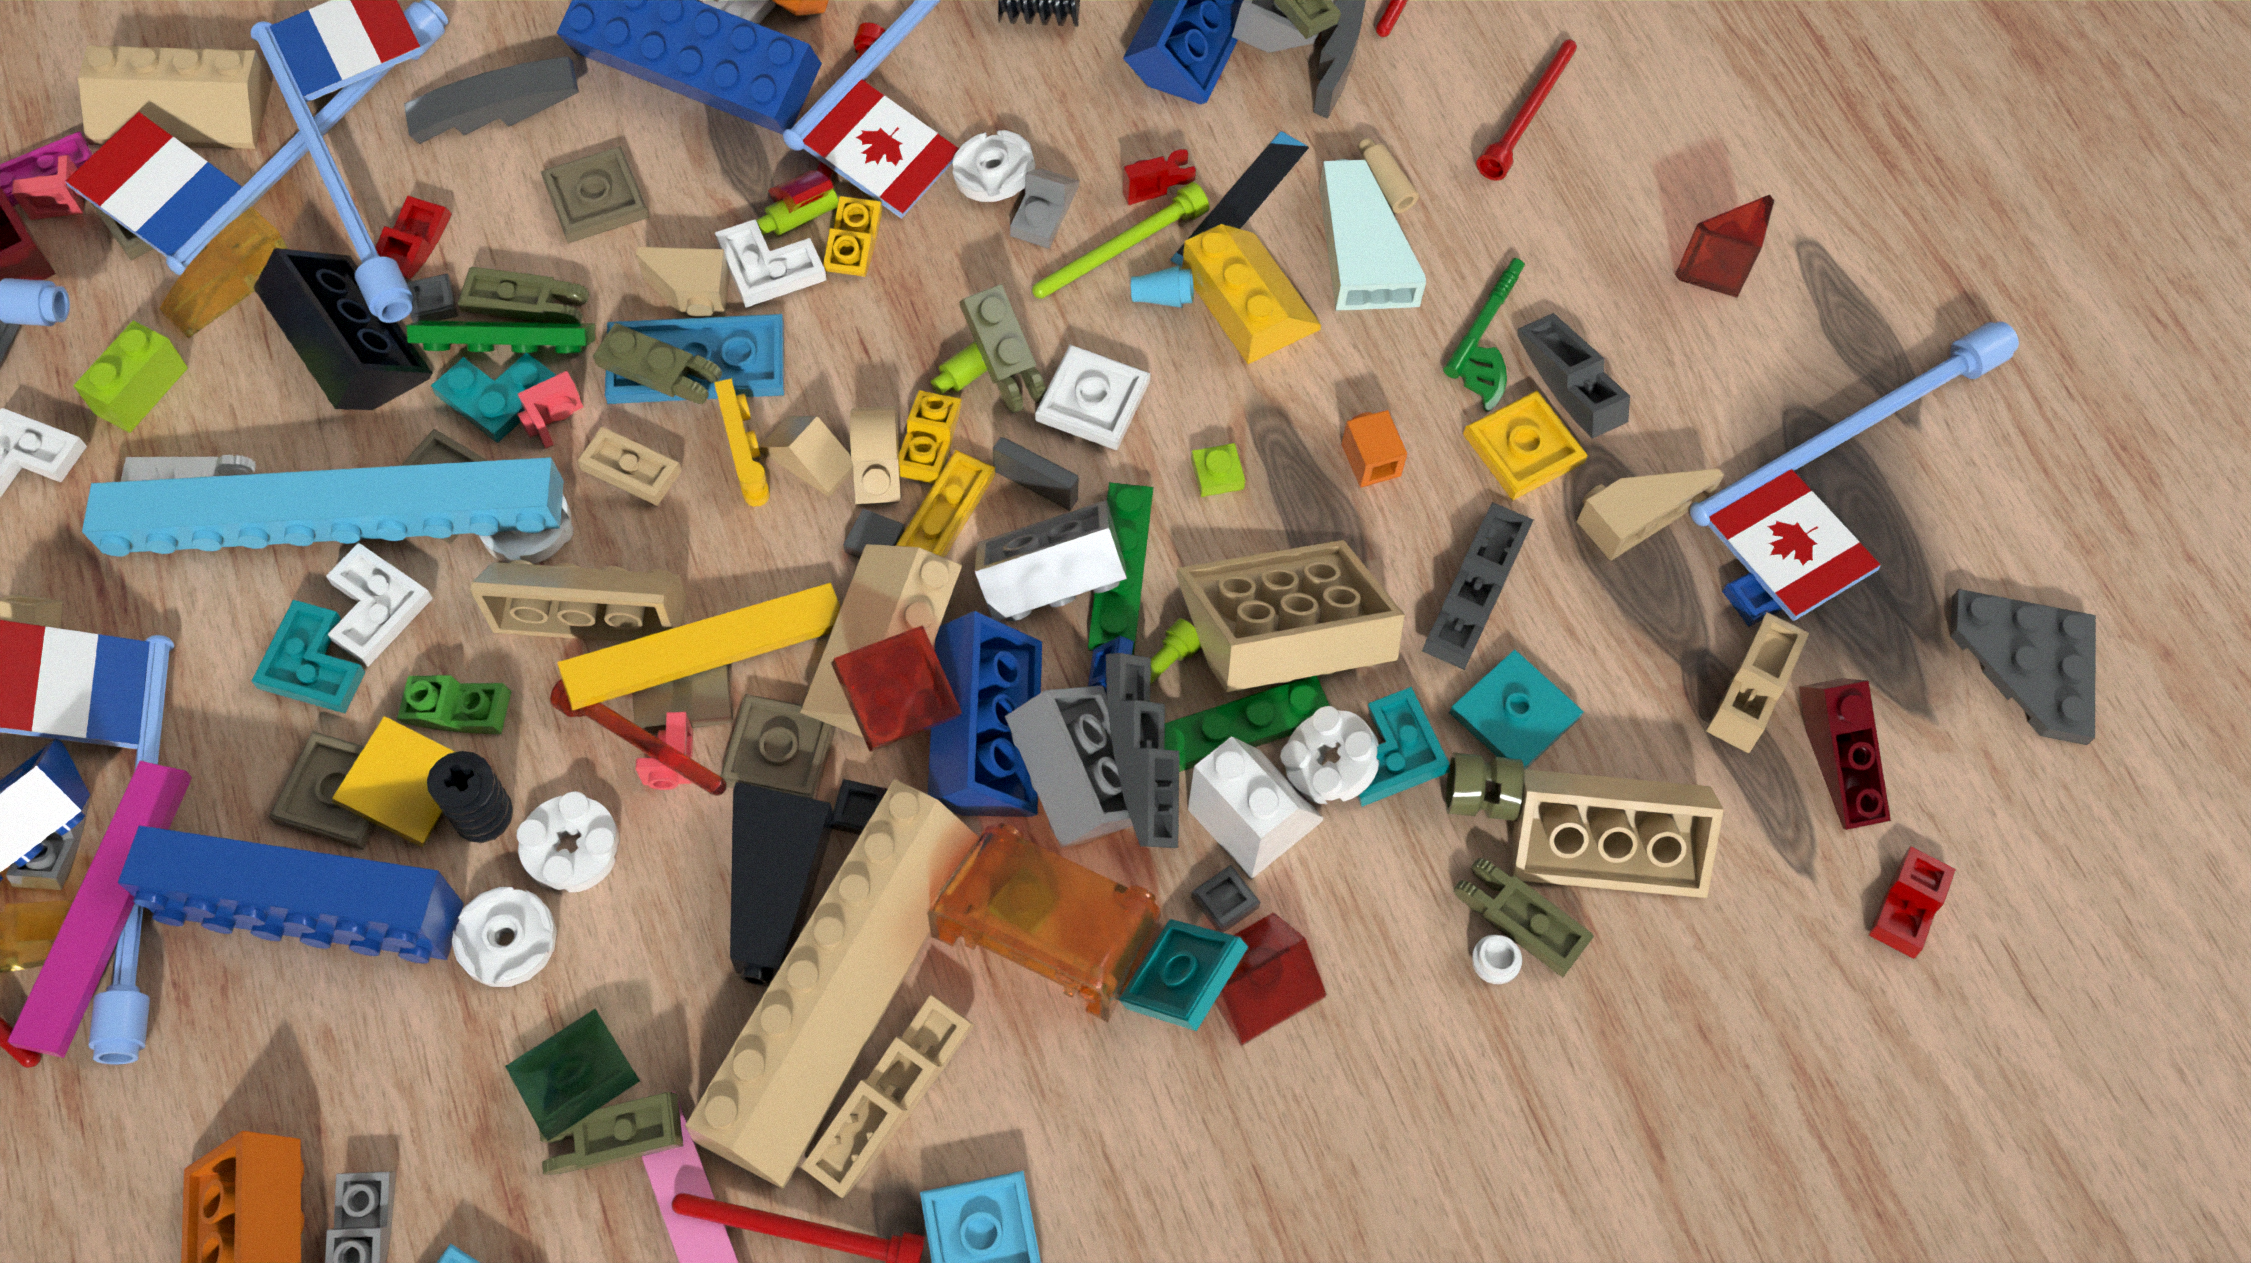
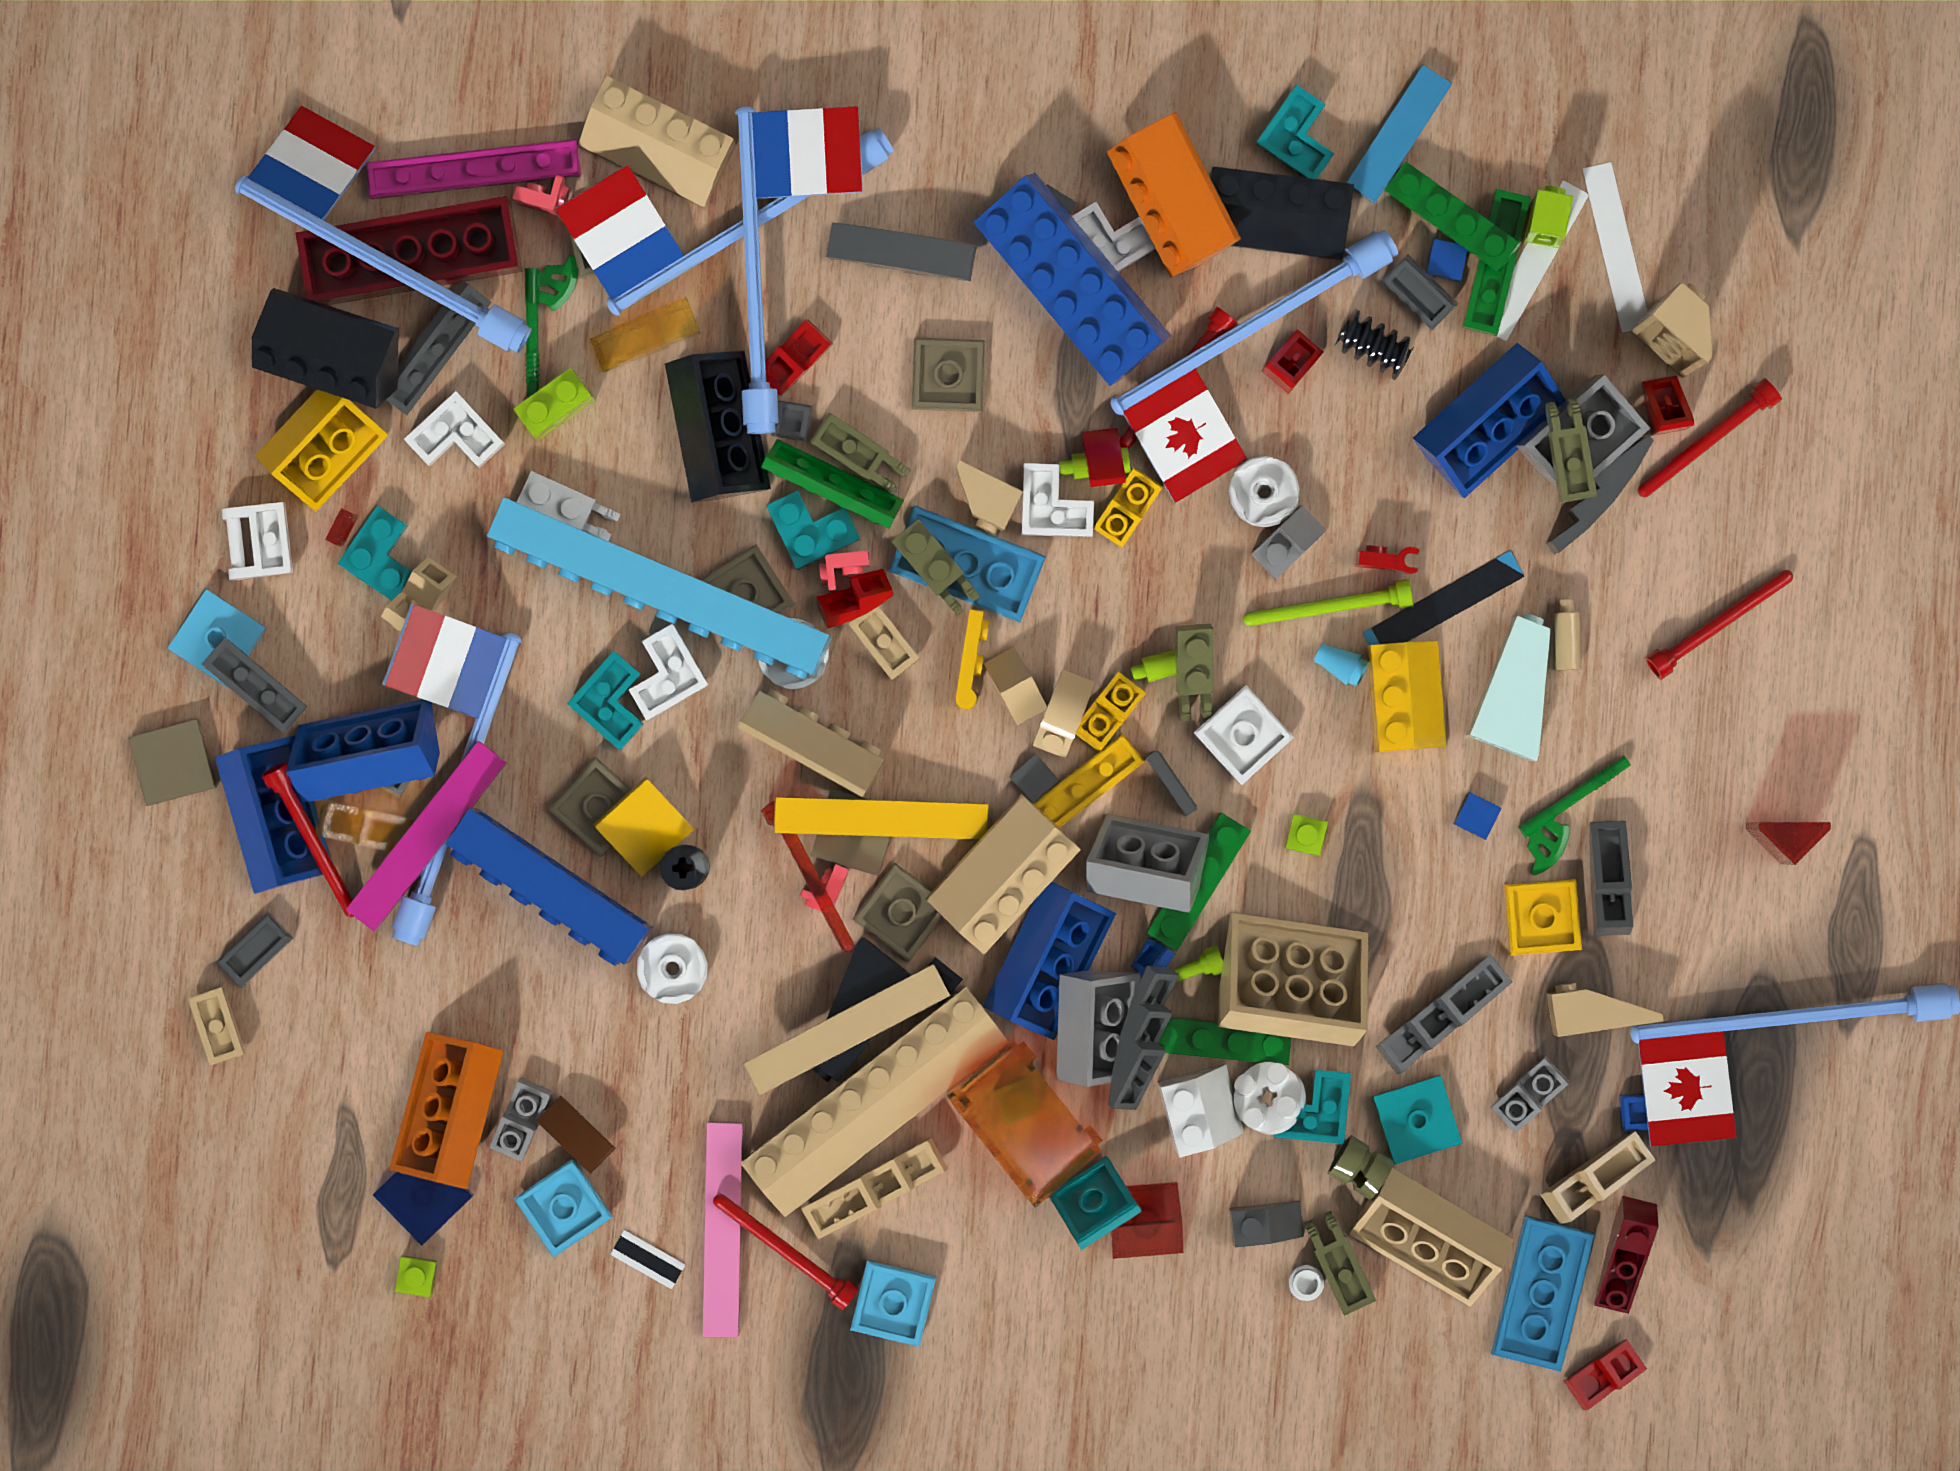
camera: 30 degrees right, 25 degrees up
bright green slope [397,675,511,734] -> none
clear green tile [505,1008,640,1141] -> none
white plate [517,791,620,892] -> none
olive hinge [539,1092,683,1175] -> none
clear red plate [831,625,962,752] -> none
dark grey tile [1191,865,1261,933] -> none
orange brick [1341,410,1408,488] -> none
dark grey plate [1950,589,2096,745] -> none
none -> green piece [525,254,577,397]
none -> reddish brown slope [536,1096,616,1174]
none -> tan tile [743,964,950,1095]
none -> red slope [816,569,893,629]
none -> dark grey slope [1229,1201,1304,1248]
none -> red slope [1262,329,1324,394]
none -> blue tile [1453,792,1502,840]
none -> light grey slope [1491,1056,1569,1133]
none -> dark azure tile [1491,1215,1595,1372]

